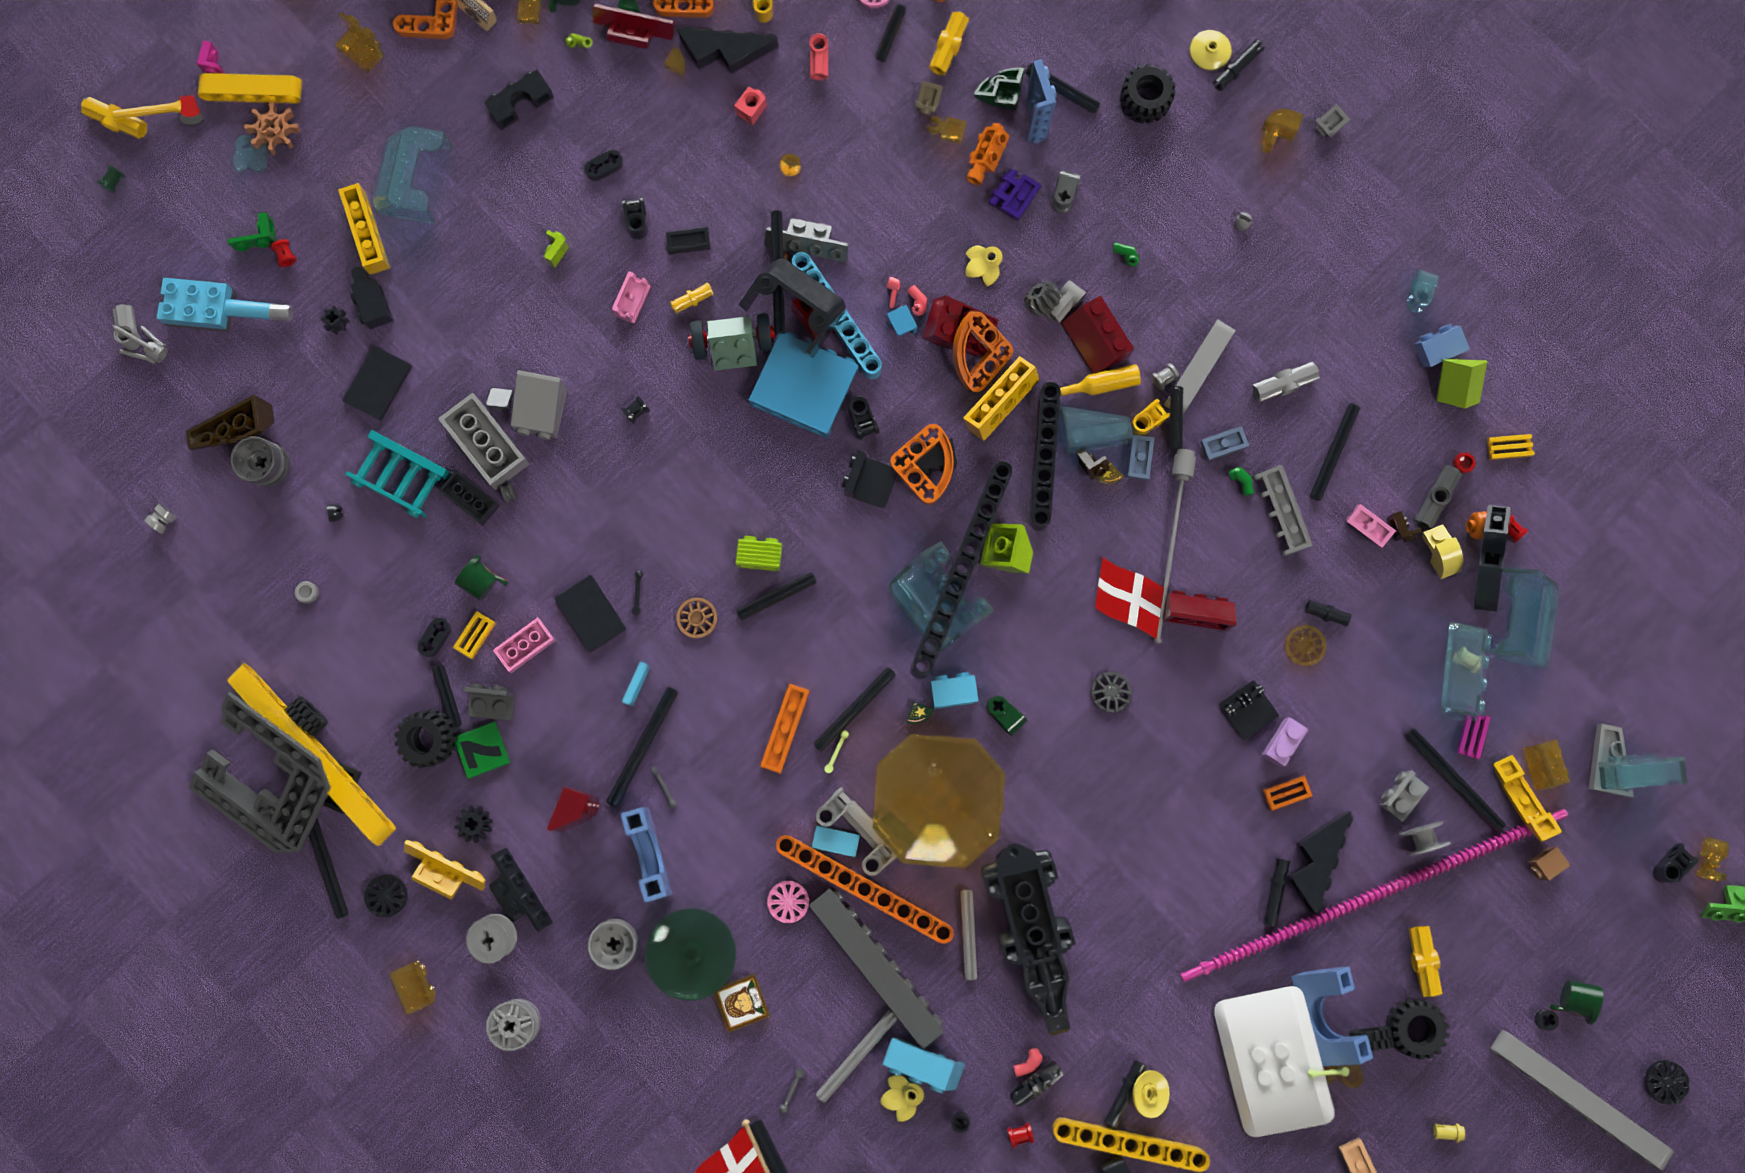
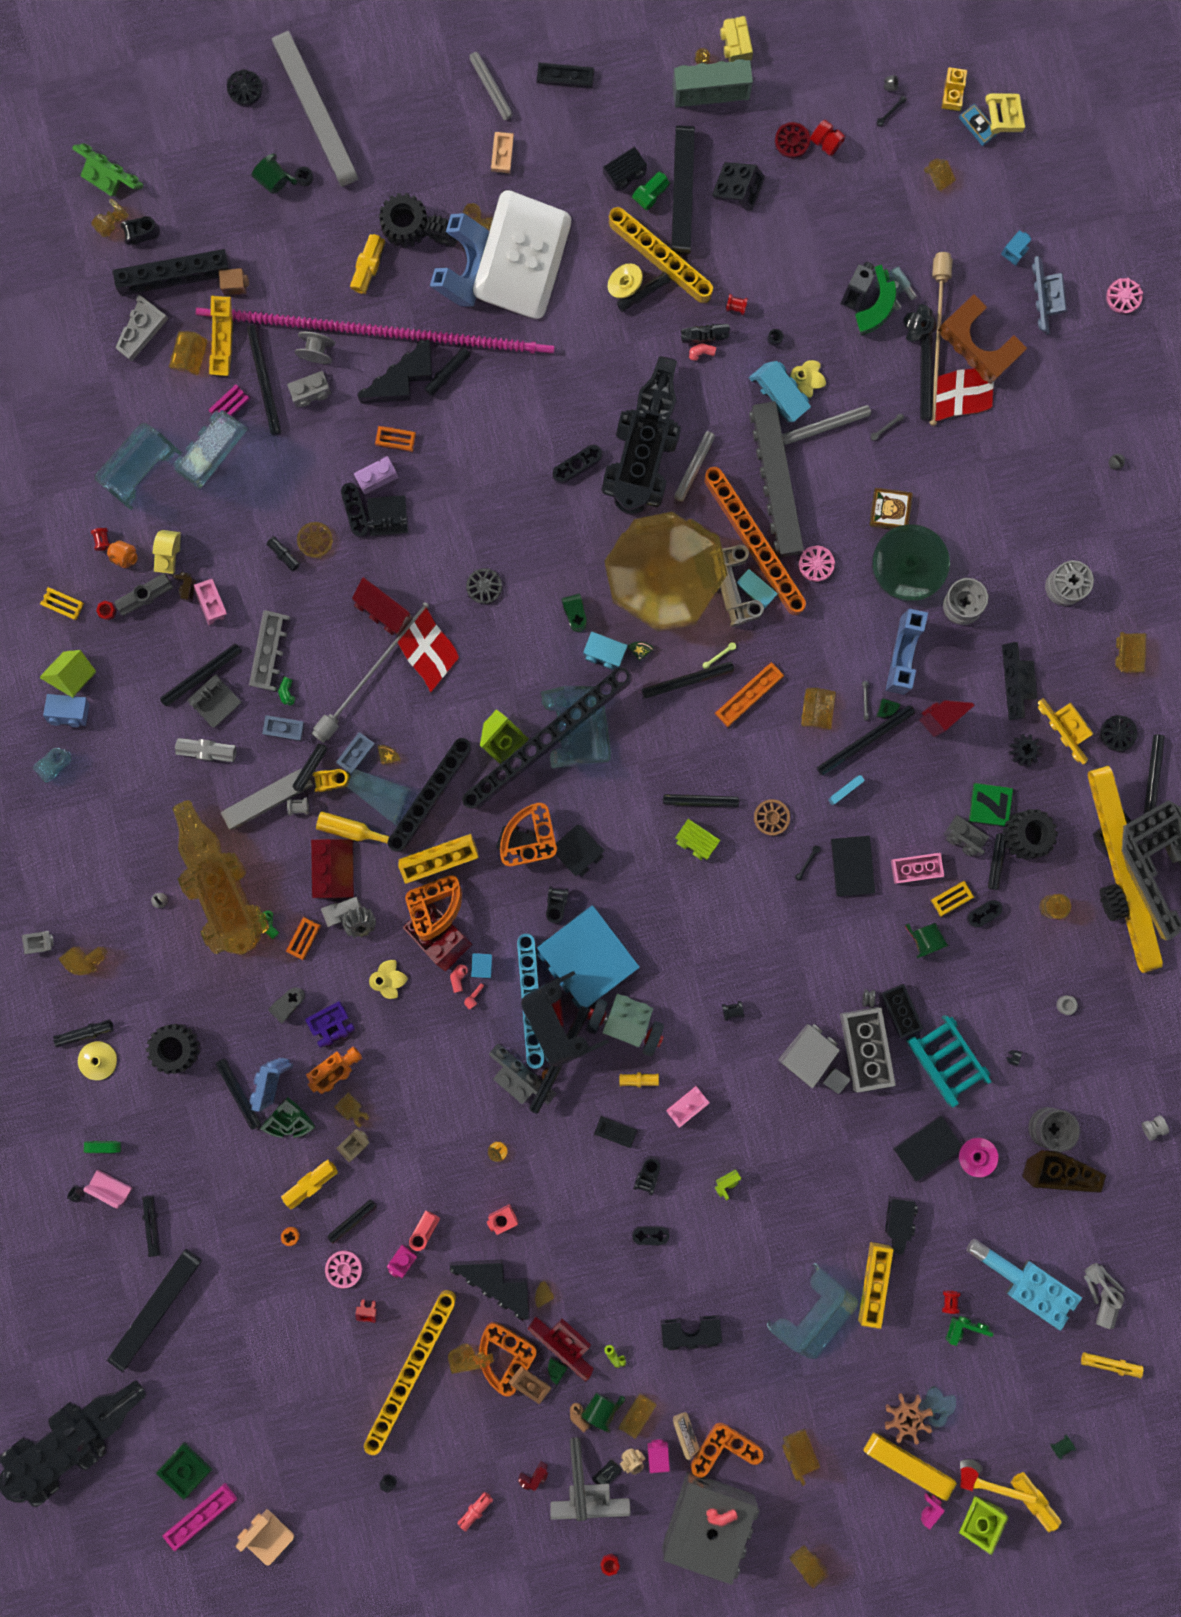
camera: 150 degrees left, 5 degrees up
black gear [320,306,350,335] -> none
light grey piece [466,914,517,963] -> none
dark brown bracket [1076,447,1110,480] -> none
yellowish green hinge [1308,1066,1349,1079] -> none
light yellow pin [1433,1124,1465,1143] -> none
black slope [1474,505,1511,612] -> none
clear light blue wedge [1598,754,1688,789] -> none
none -> black brick [112,249,232,296]
none -> clear yellow animal [173,800,269,955]
none -> dark grey hinge [187,674,242,728]
none -> orange tile [286,917,321,960]
none -> black beam [341,483,369,538]
none -> dark pink bracket [387,1244,418,1278]
none -> black beam [553,445,602,484]
none -> clear yellow bracket [801,687,836,730]
none -> dark green tile [876,698,901,718]
none -> dark pink dish [959,1138,998,1177]
none -> lime slope [959,1496,1009,1555]
none -> clear yellow wheel [1039,894,1071,919]
none -> yellow pin [1081,1352,1143,1379]

